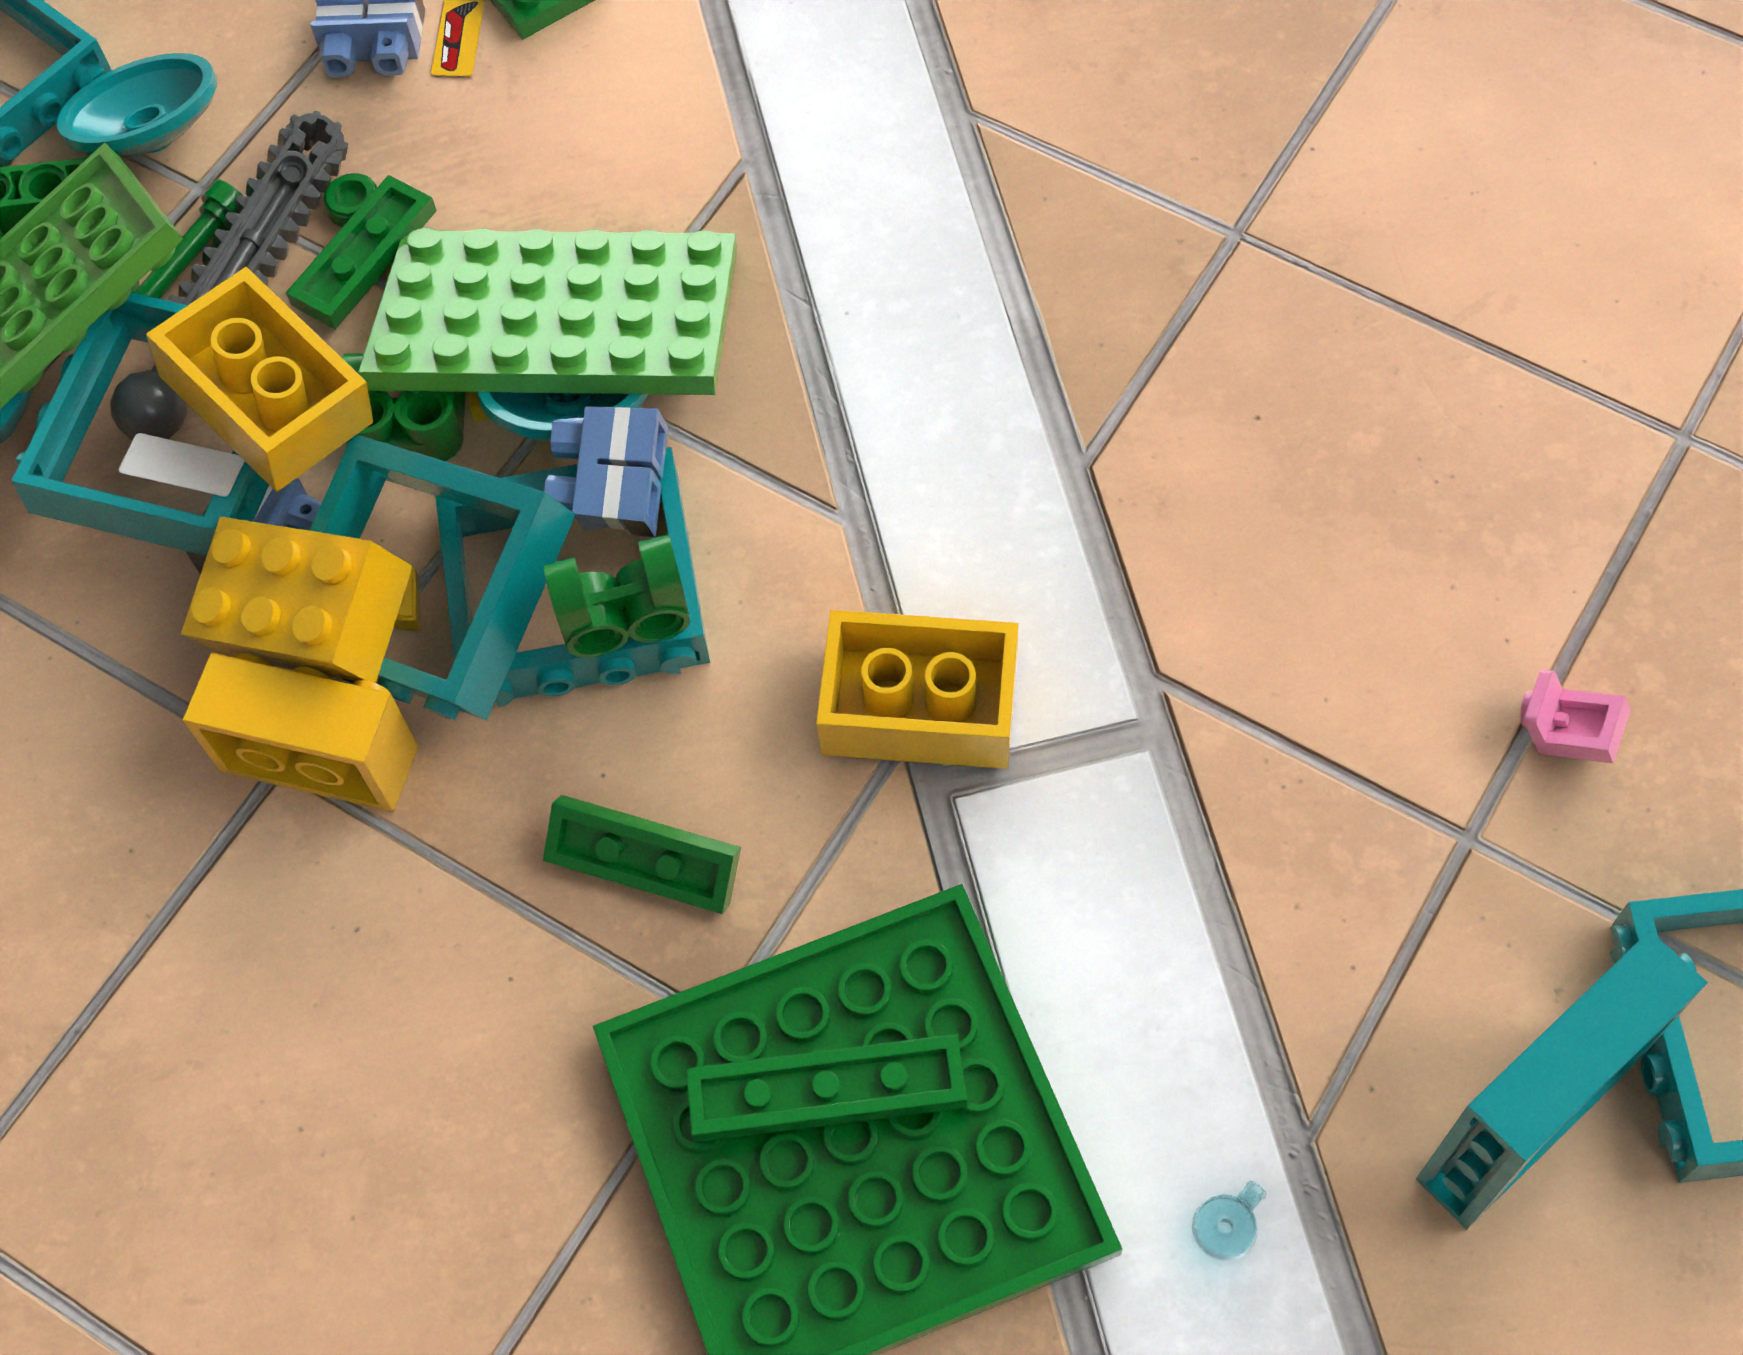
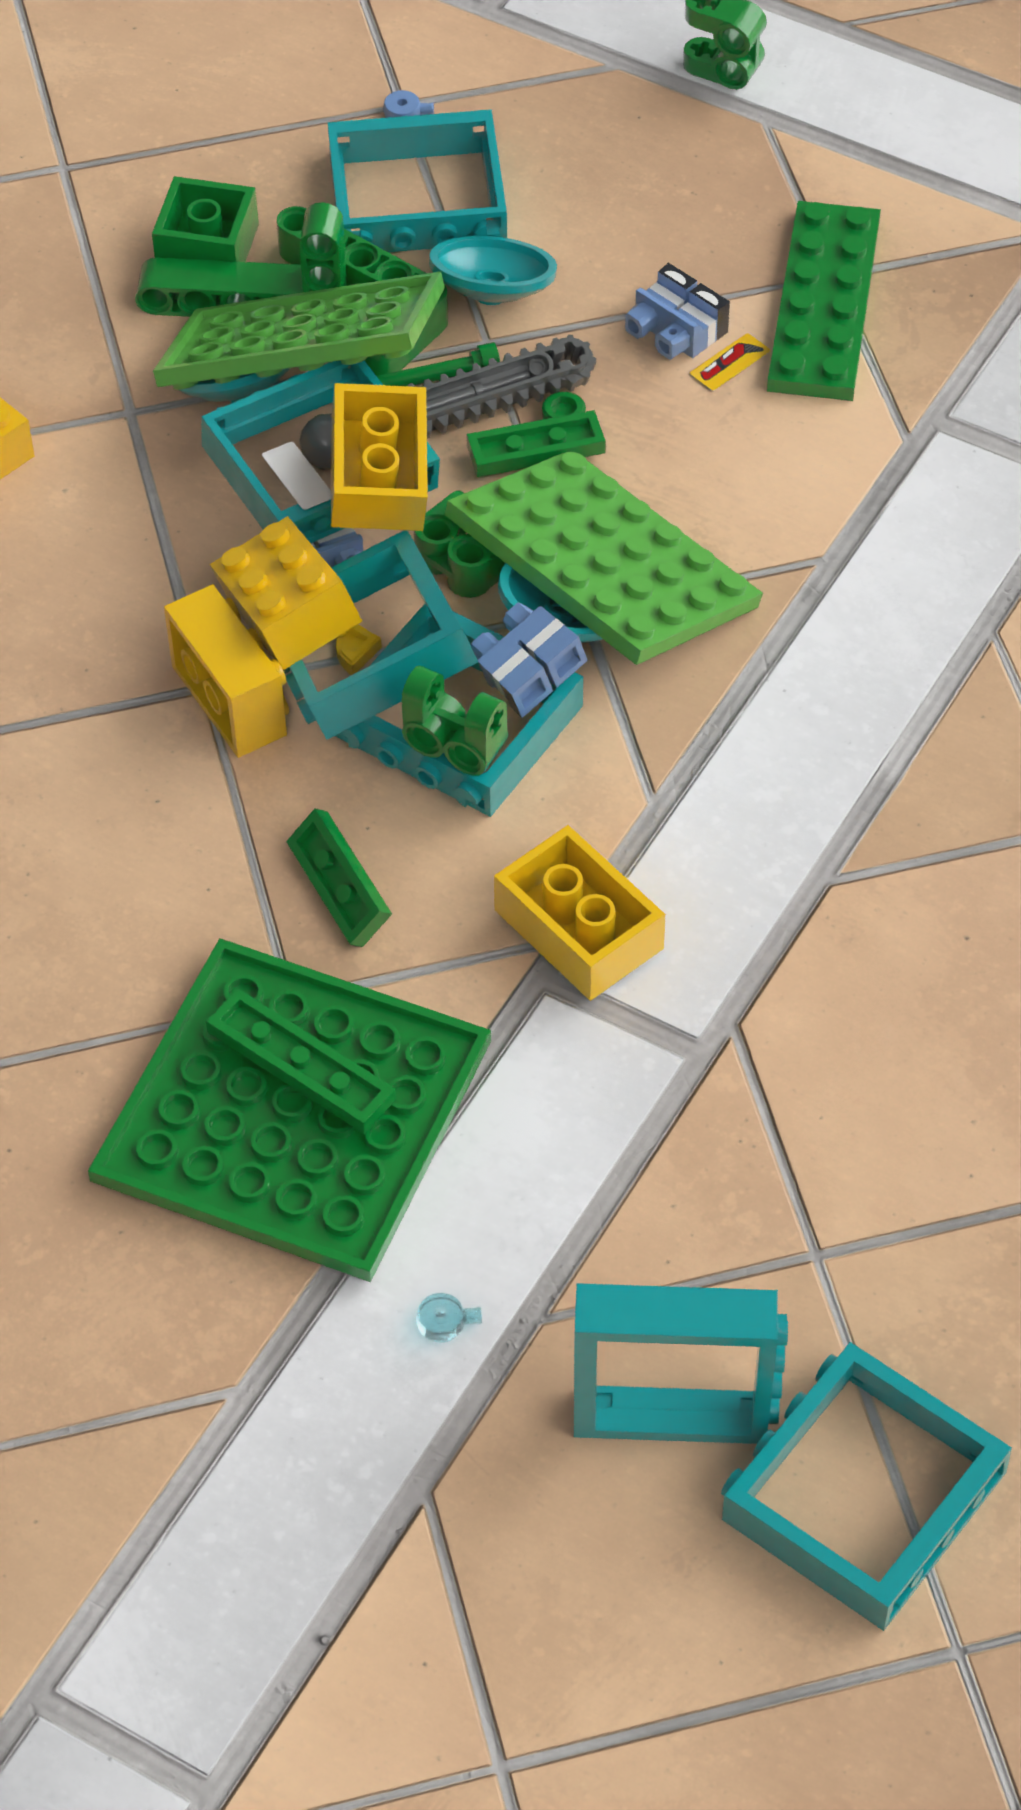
camera: 40 degrees right, 10 degrees down
bright pink bracket [1521,670,1631,764] -> none

